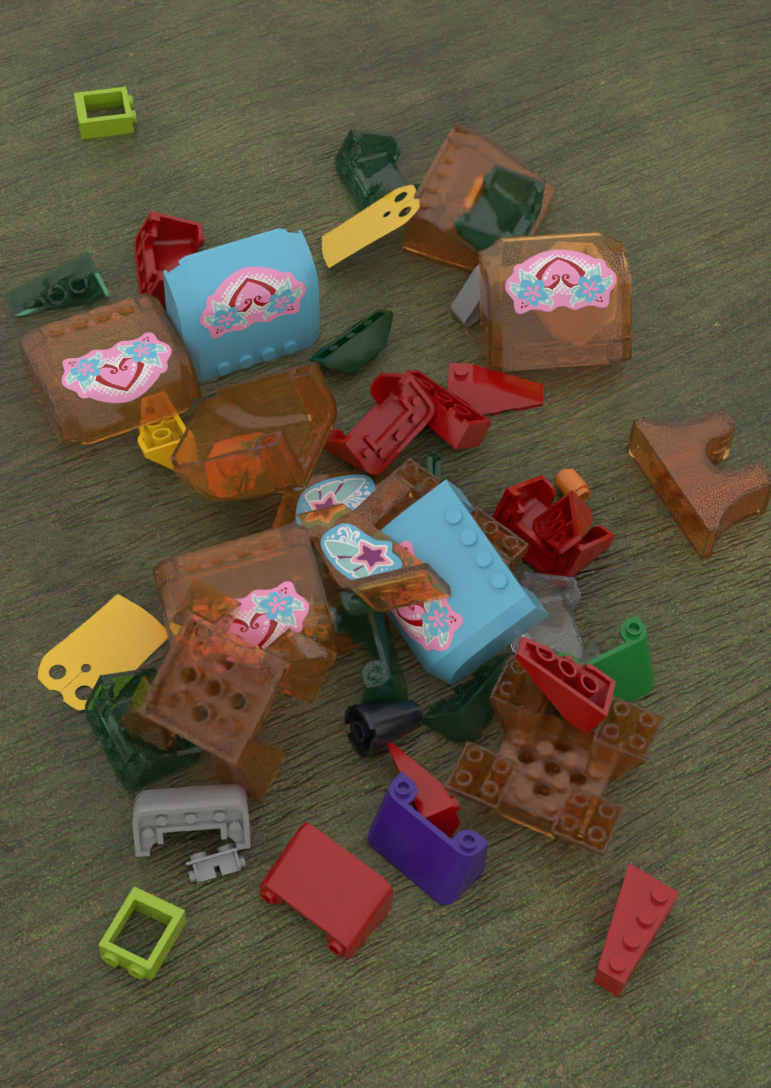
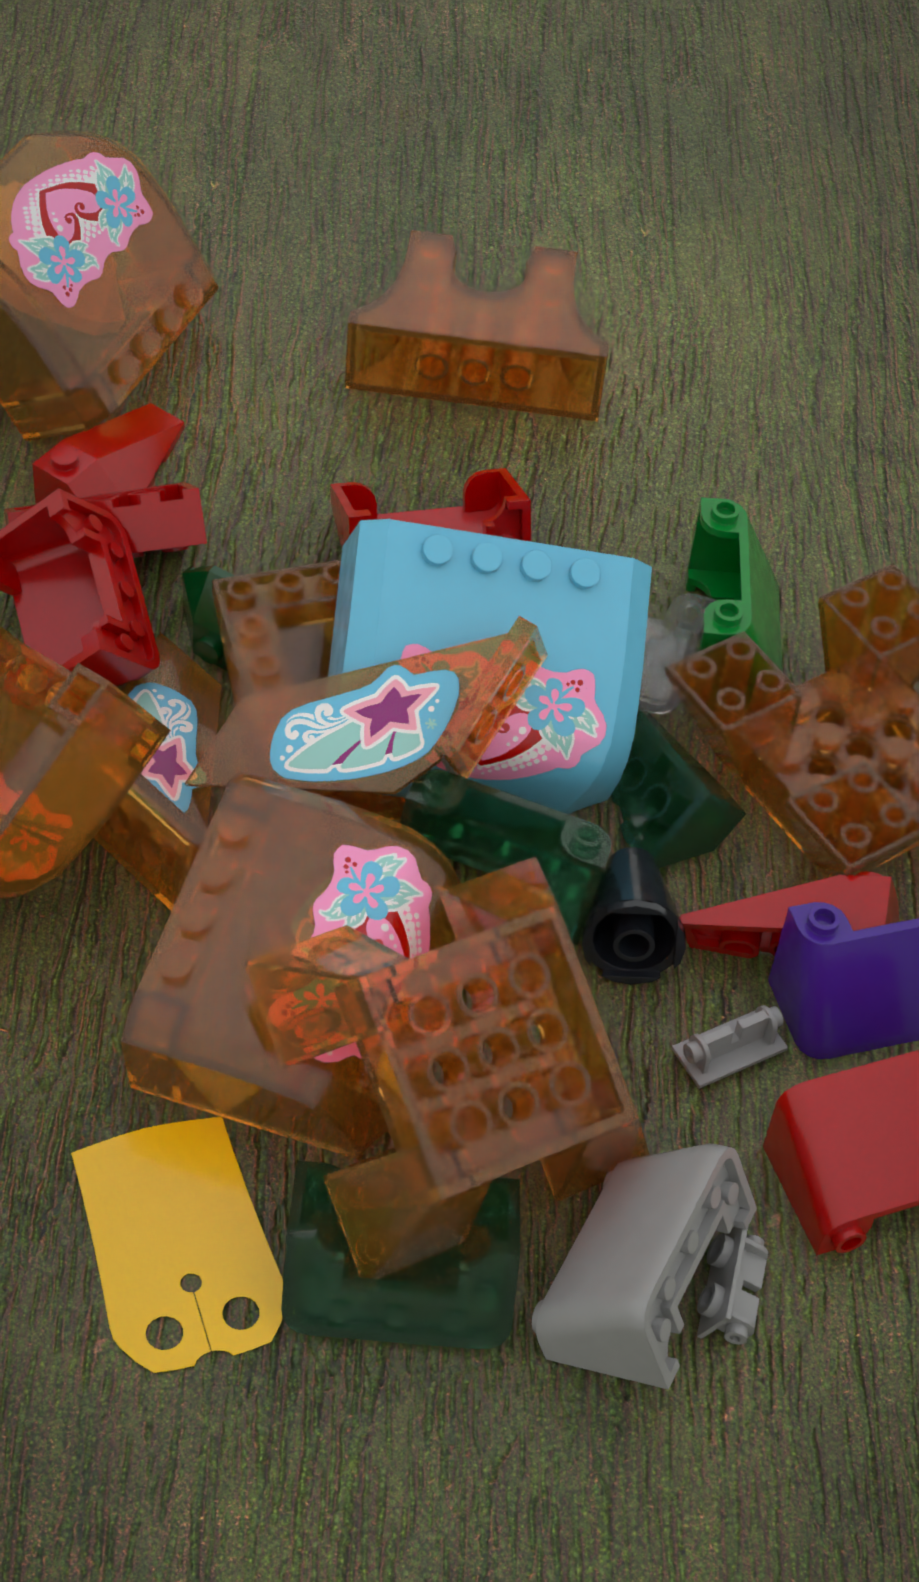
camera: 60 degrees left, 5 degrees down
lime window [99,886,186,981] -> none
red wedge [514,637,616,734] -> none
red wedge [533,490,593,554] -> none
orange brick [555,468,591,502] -> none
none -> light grey hinge [671,1005,788,1089]

